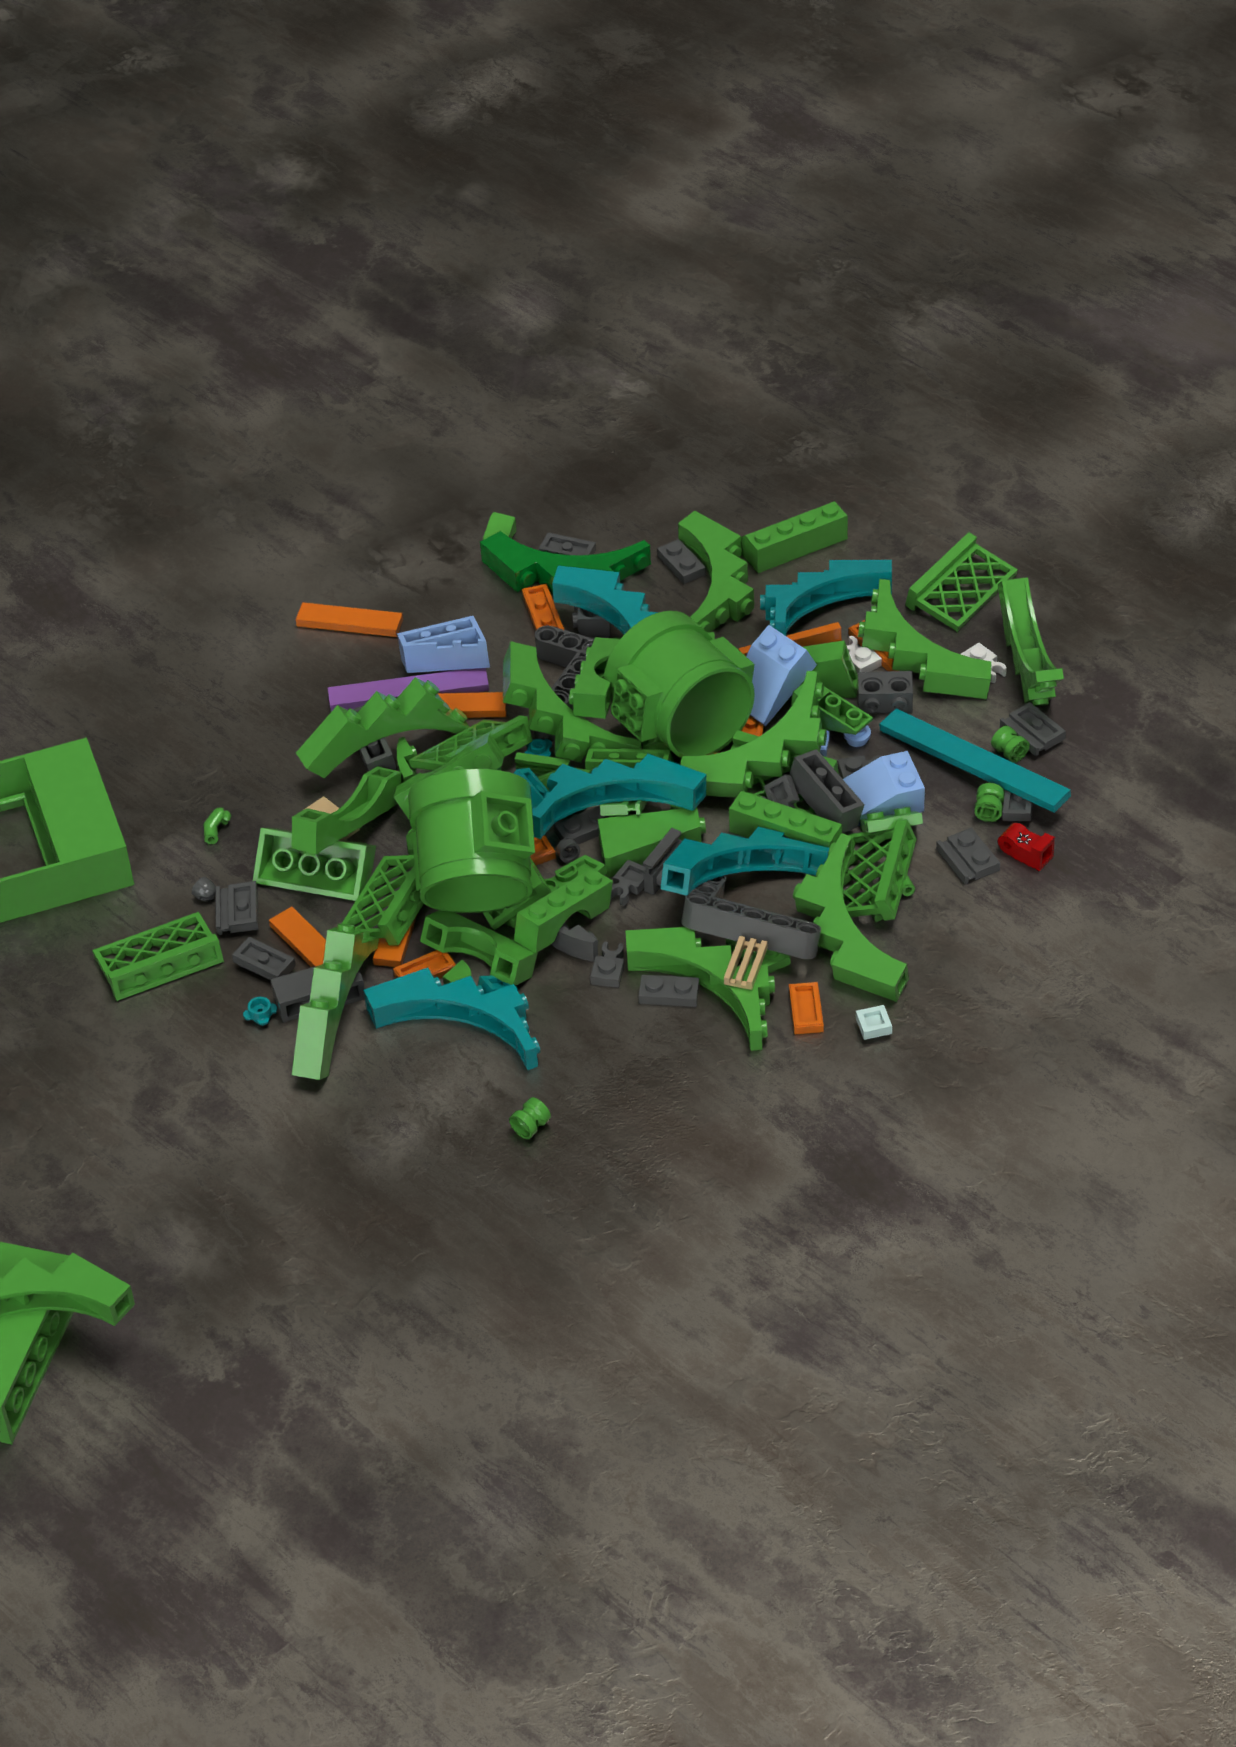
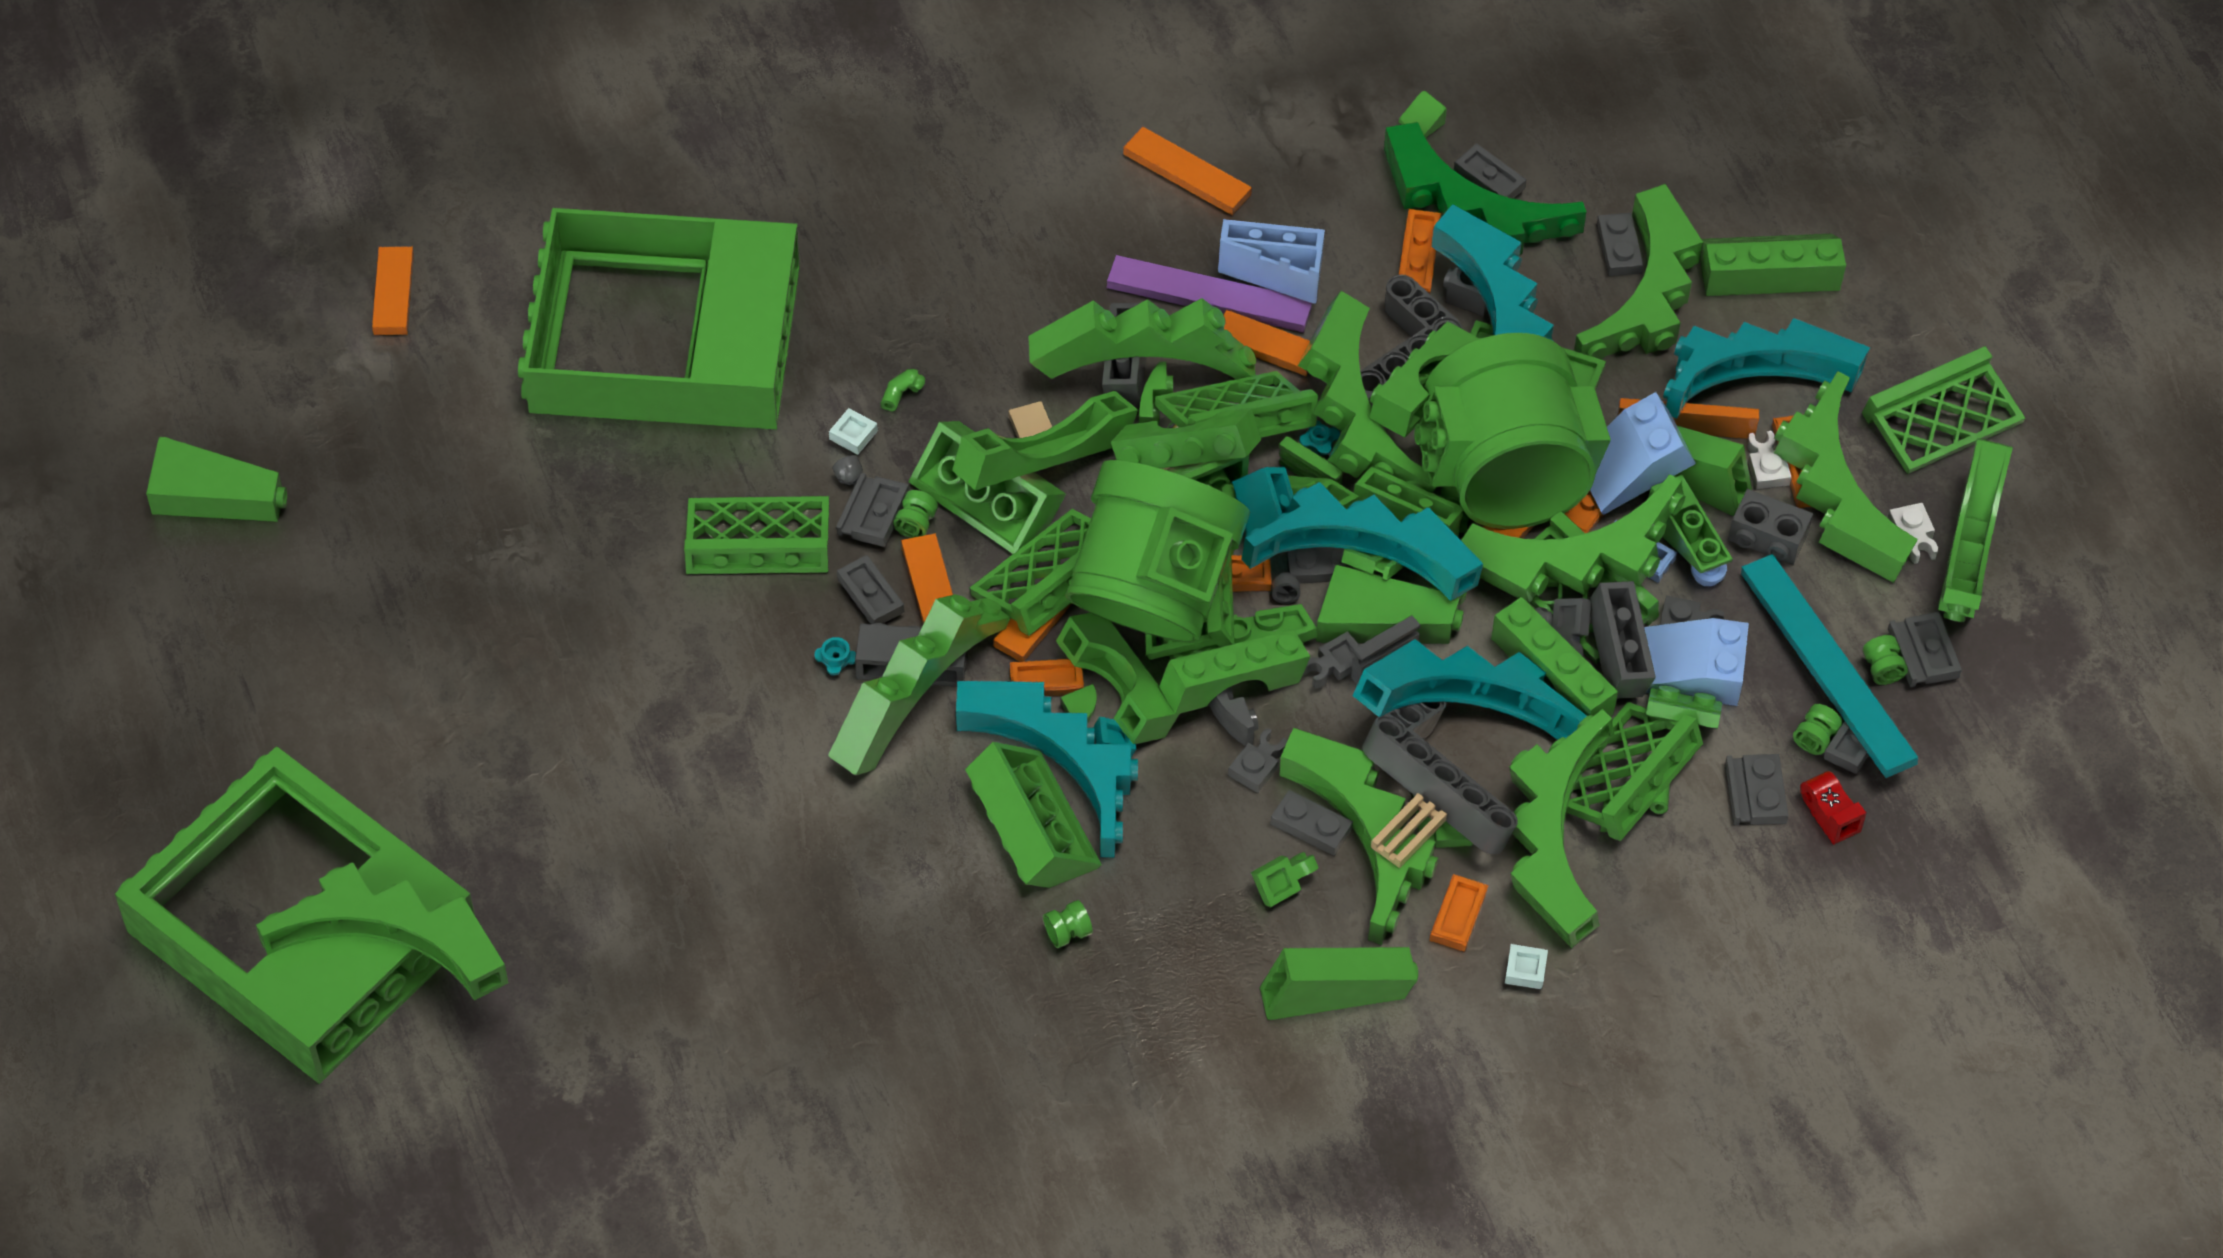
camera: 20 degrees right, 10 degrees up
none -> light aqua plate [829,408,878,455]
none -> bright green wheel [893,490,938,538]
none -> bright green slope [965,742,1102,888]
none -> bright green plate [1251,852,1319,907]
none -> bright green slope [1260,947,1418,1020]

